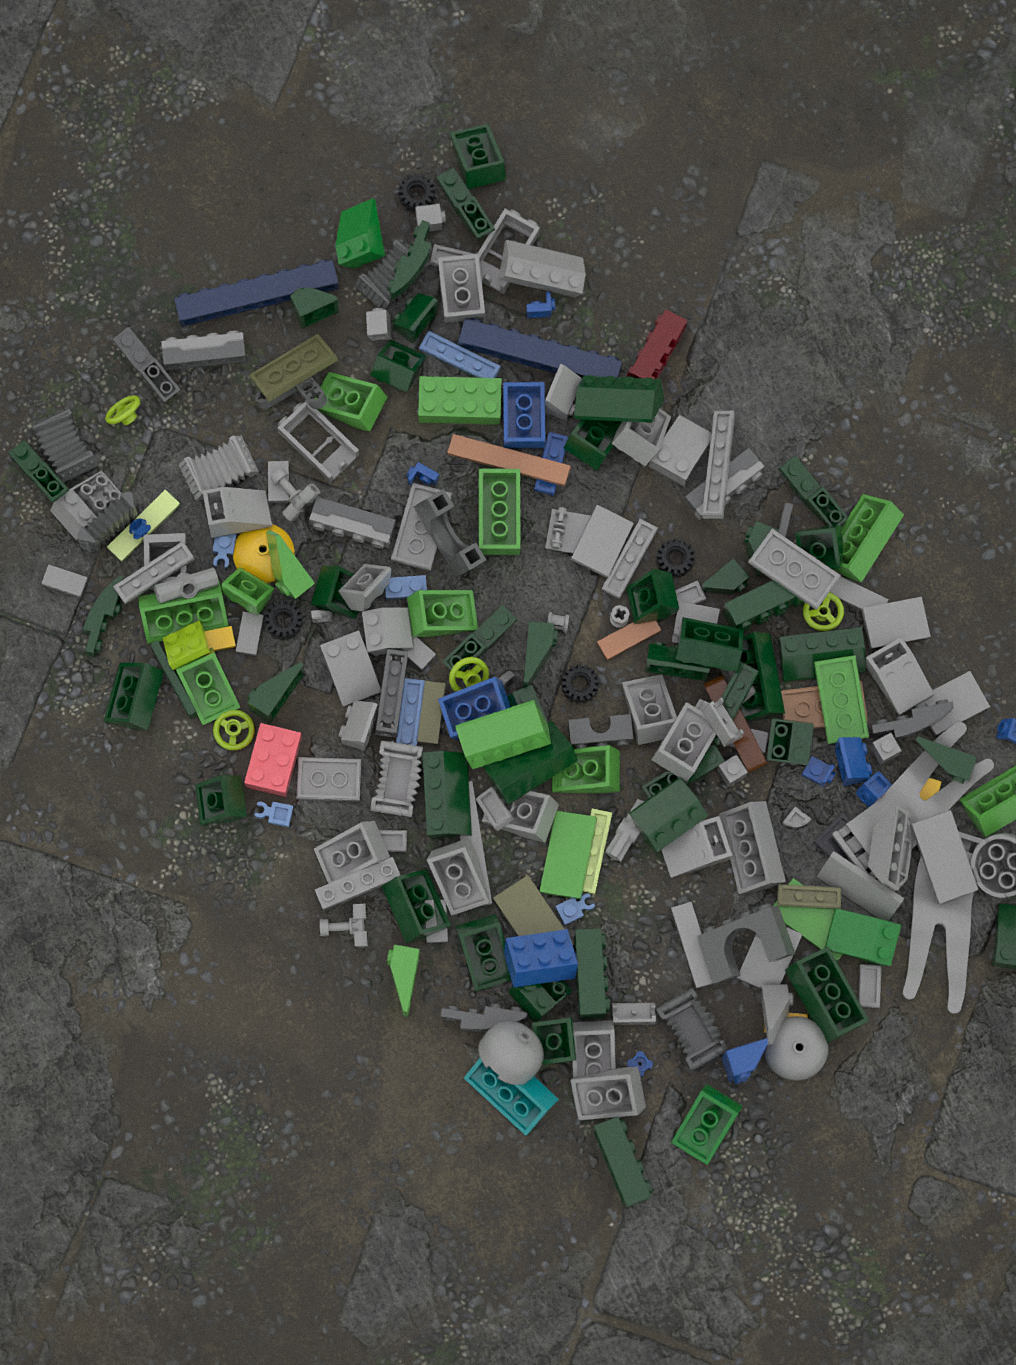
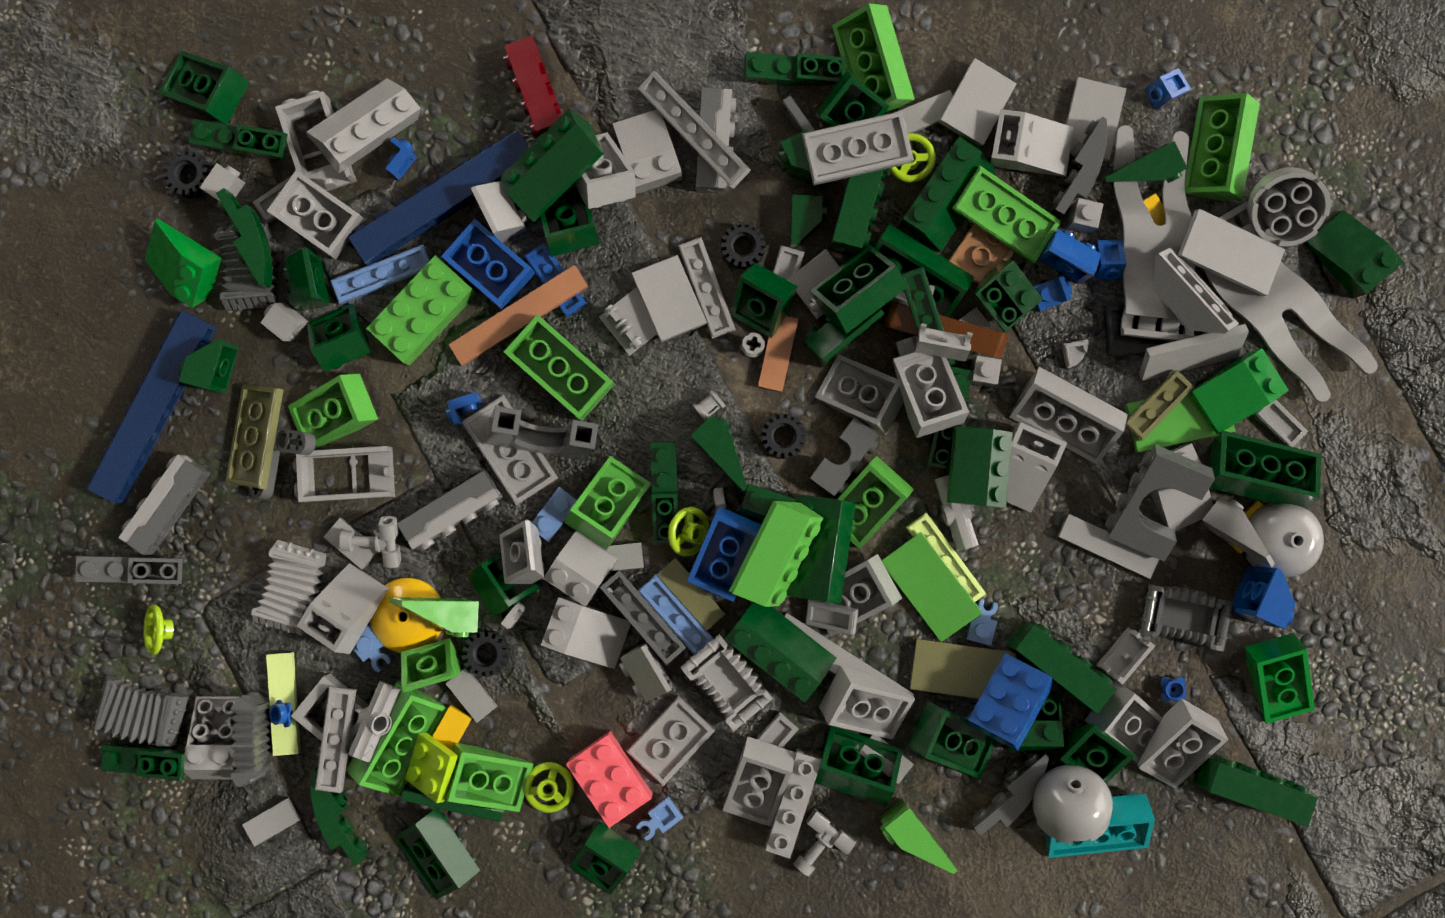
camera: 45 degrees left, 10 degrees up
dark green slope [247,662,305,724] -> none

